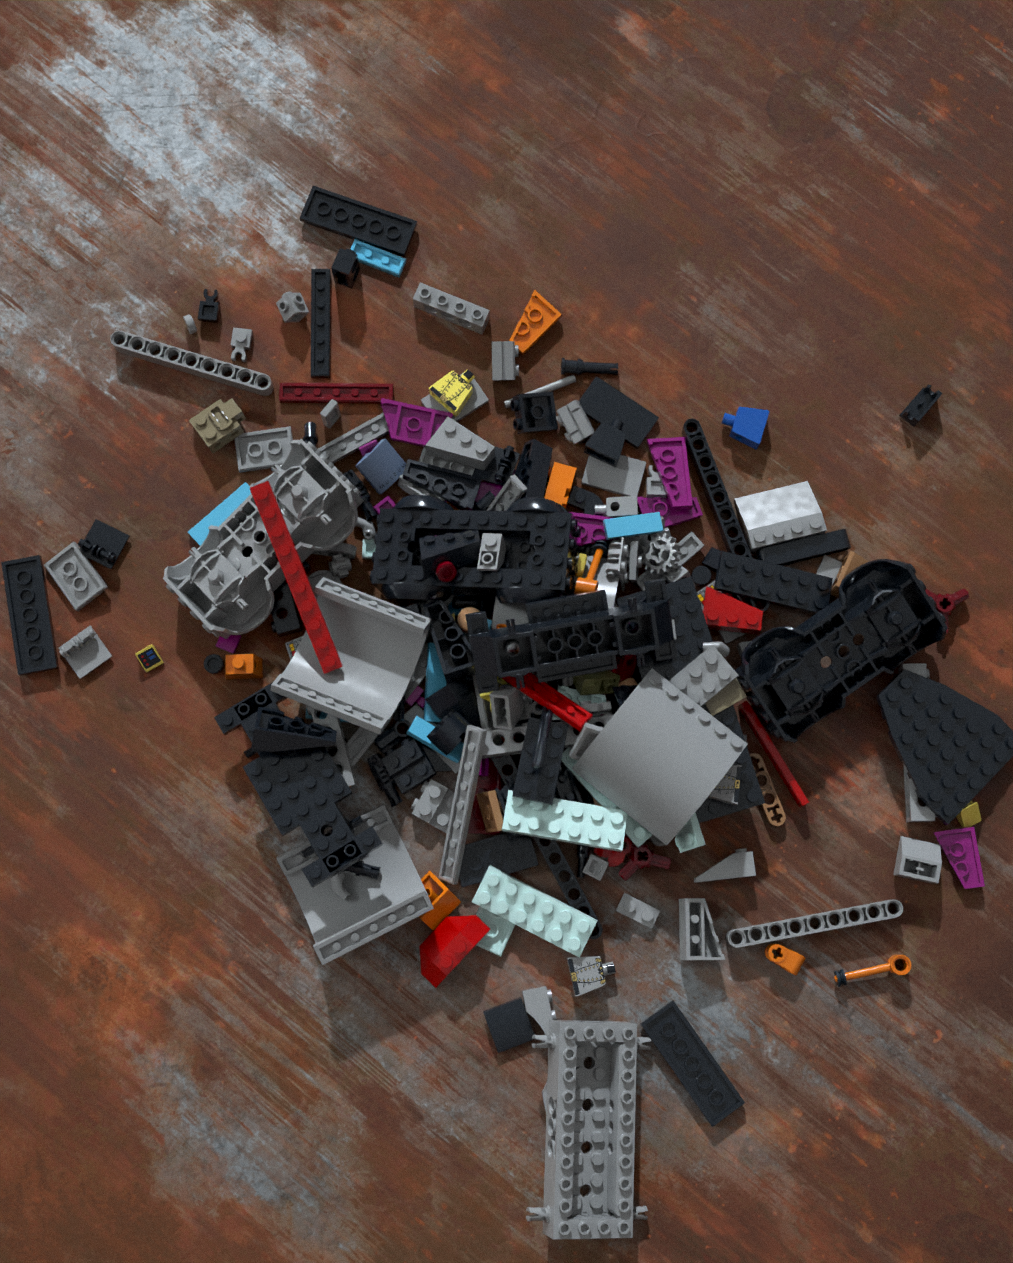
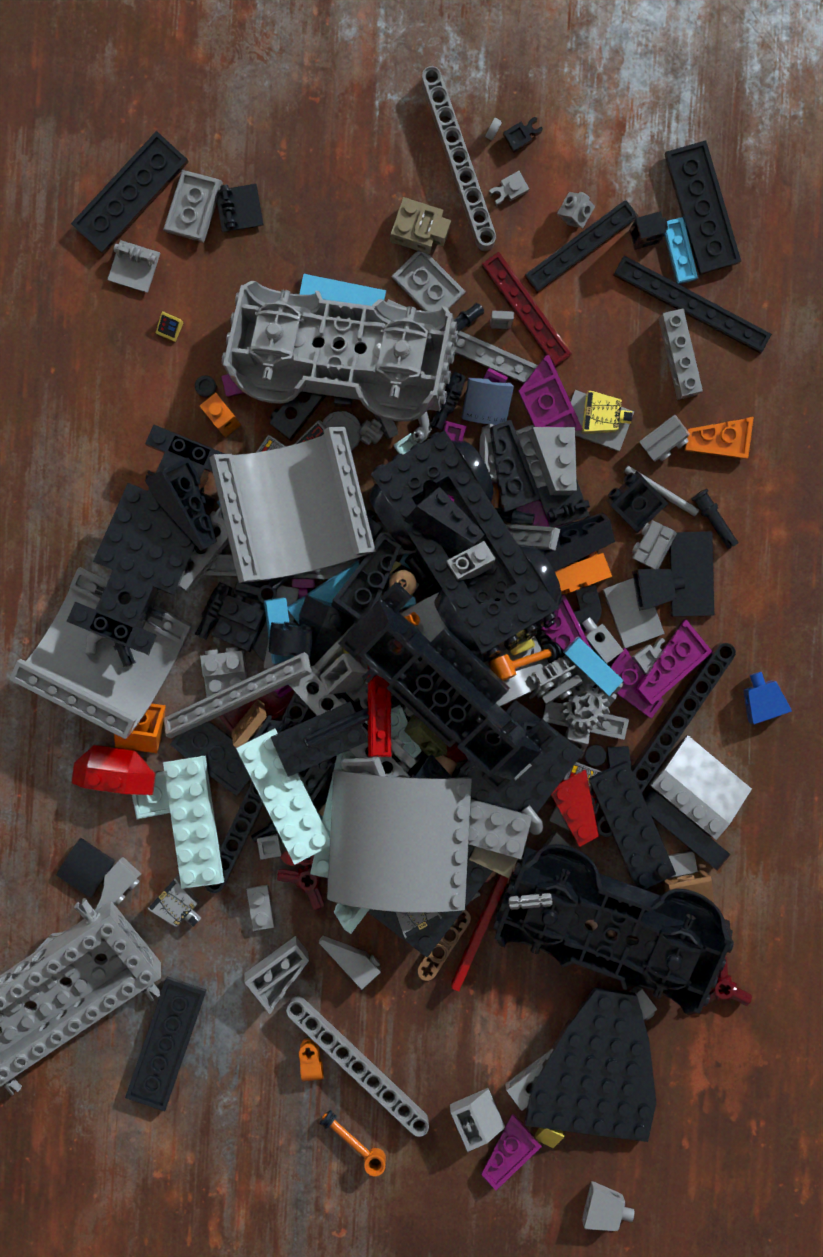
camera: 55 degrees right, 10 degrees up
red plate [250,481,343,674] -> none
dark red tile [436,561,457,582] -> none
none -> light grey axle [509,893,552,910]
none -> black tile [613,256,772,354]

